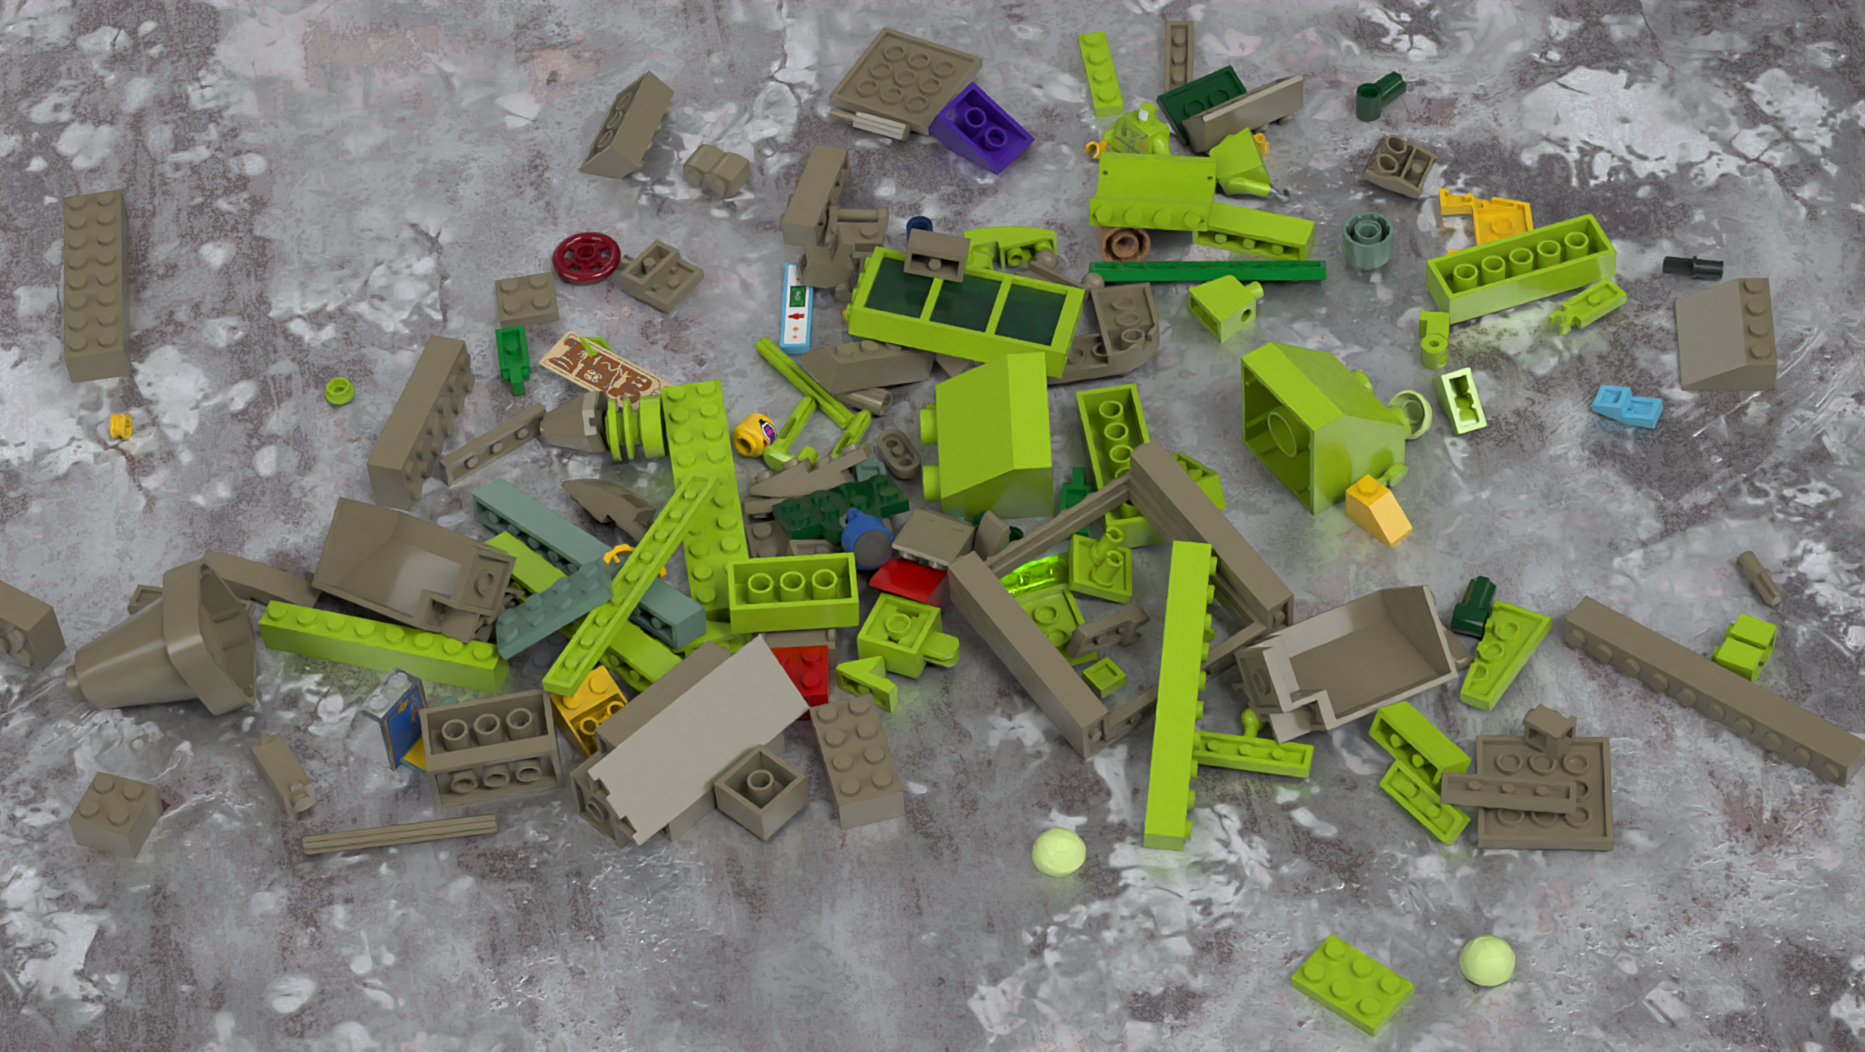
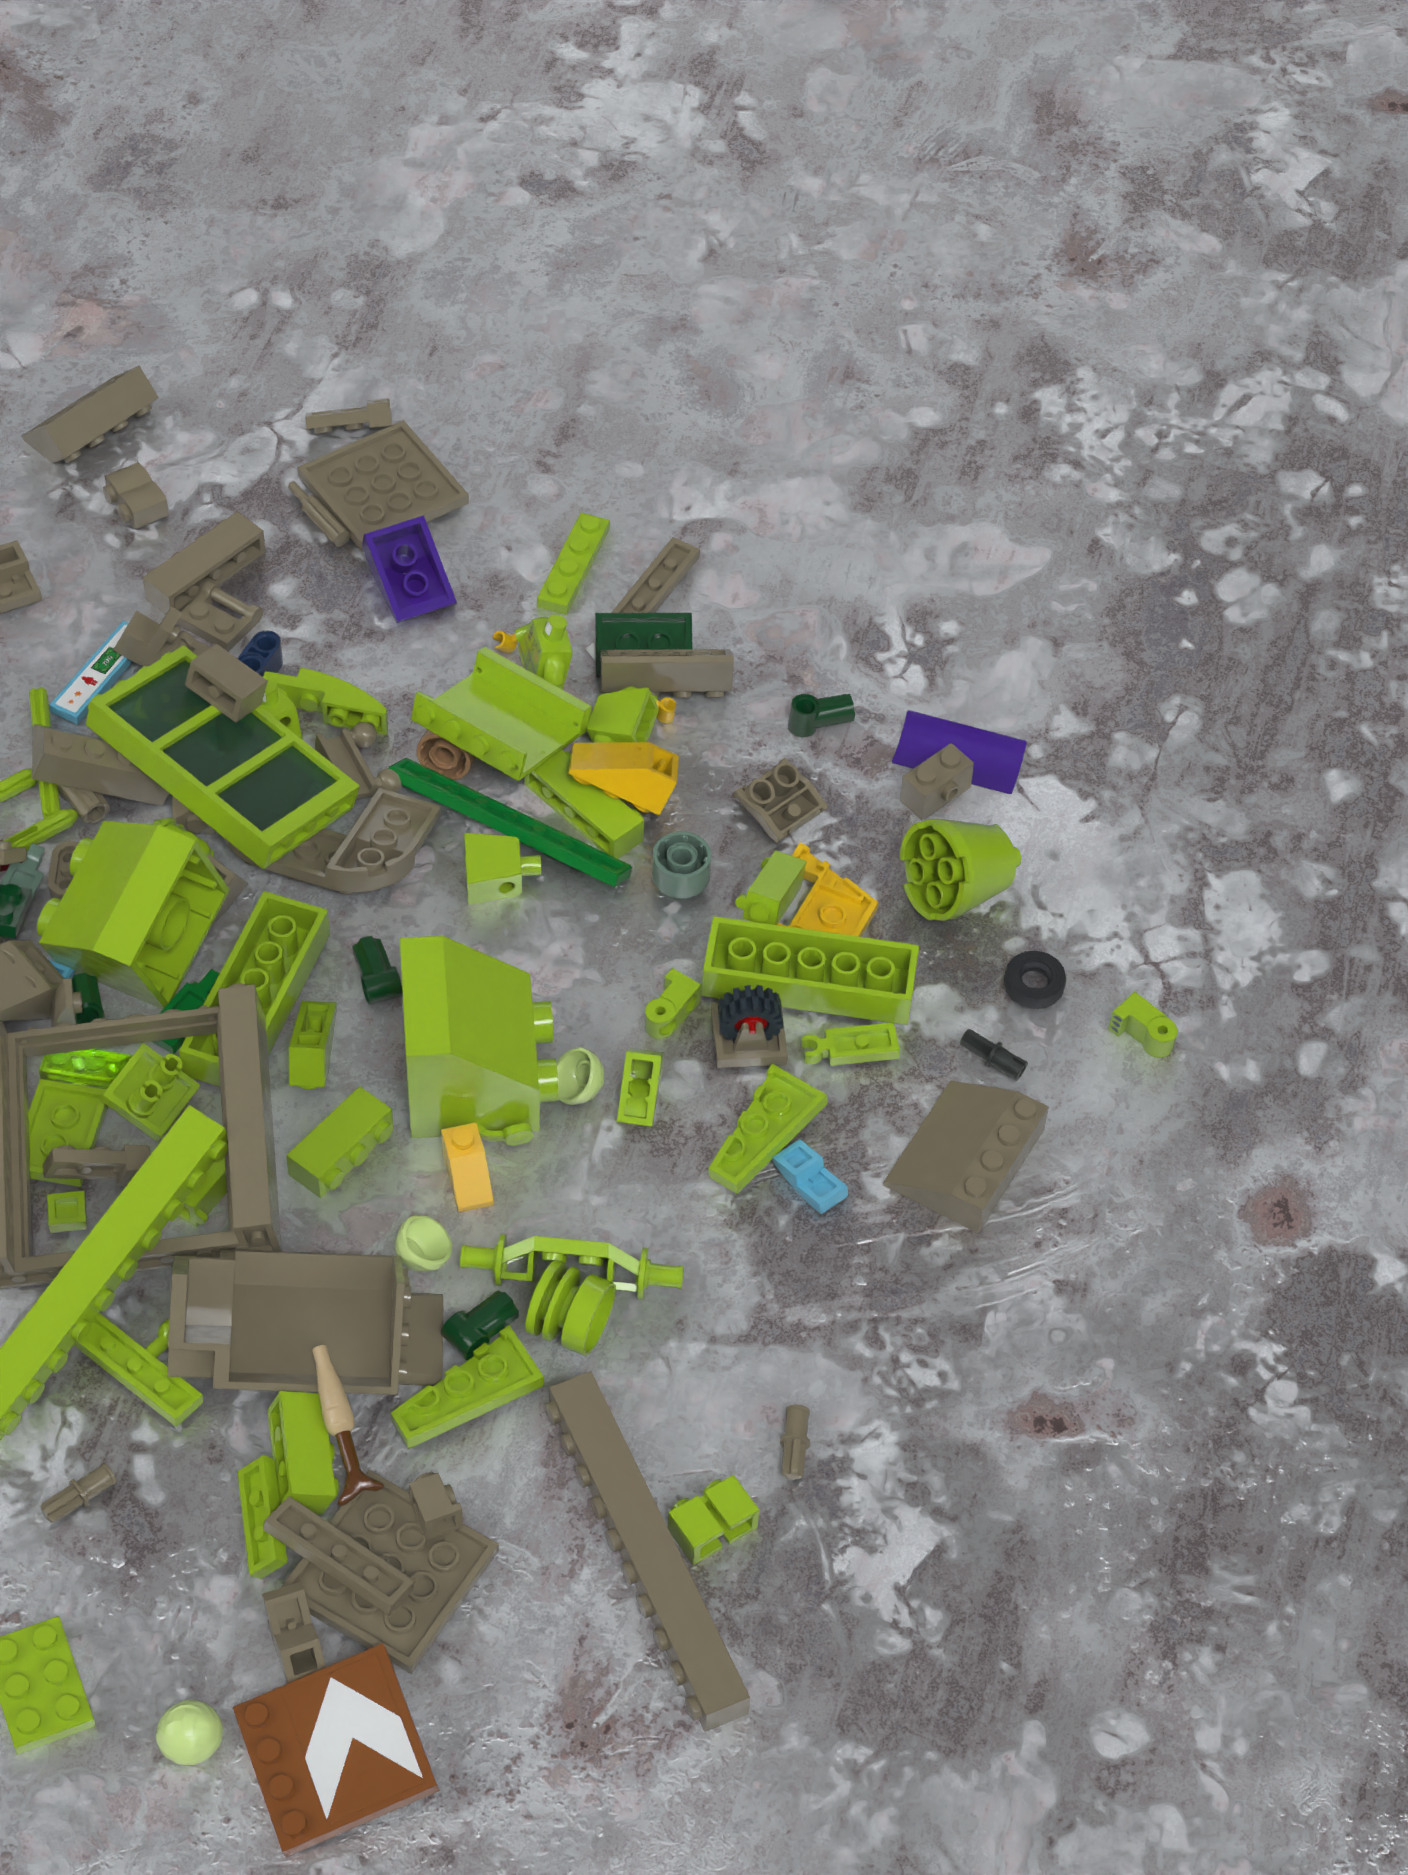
camera: 20 degrees right, 5 degrees up
none -> dark tan axle [40,1463,117,1523]
none -> dark orange plate [233,1643,440,1857]
none -> dark tan brick [262,1582,326,1683]
none -> lime brick [286,1086,393,1198]
none -> dark tan plate [305,398,392,433]
none -> piece [312,1345,384,1506]
none -> dark green piece [352,936,403,1005]
none -> yellowish green piece [395,1215,452,1272]
none -> lime plate [460,1234,684,1300]
none -> lime wheel [525,1260,616,1356]
none -> yellow slope [568,742,679,815]
none -> lime wing [708,1064,828,1194]
none -> plate [711,985,788,1068]
none -> lime brick [735,850,807,925]
none -> dark purple sticker [892,710,1027,794]
none -> lime cone [899,819,1021,921]
none -> dark tan brick [900,743,974,821]
none -> black tyre [1004,951,1066,1009]
none -> lime leg [1108,991,1178,1058]

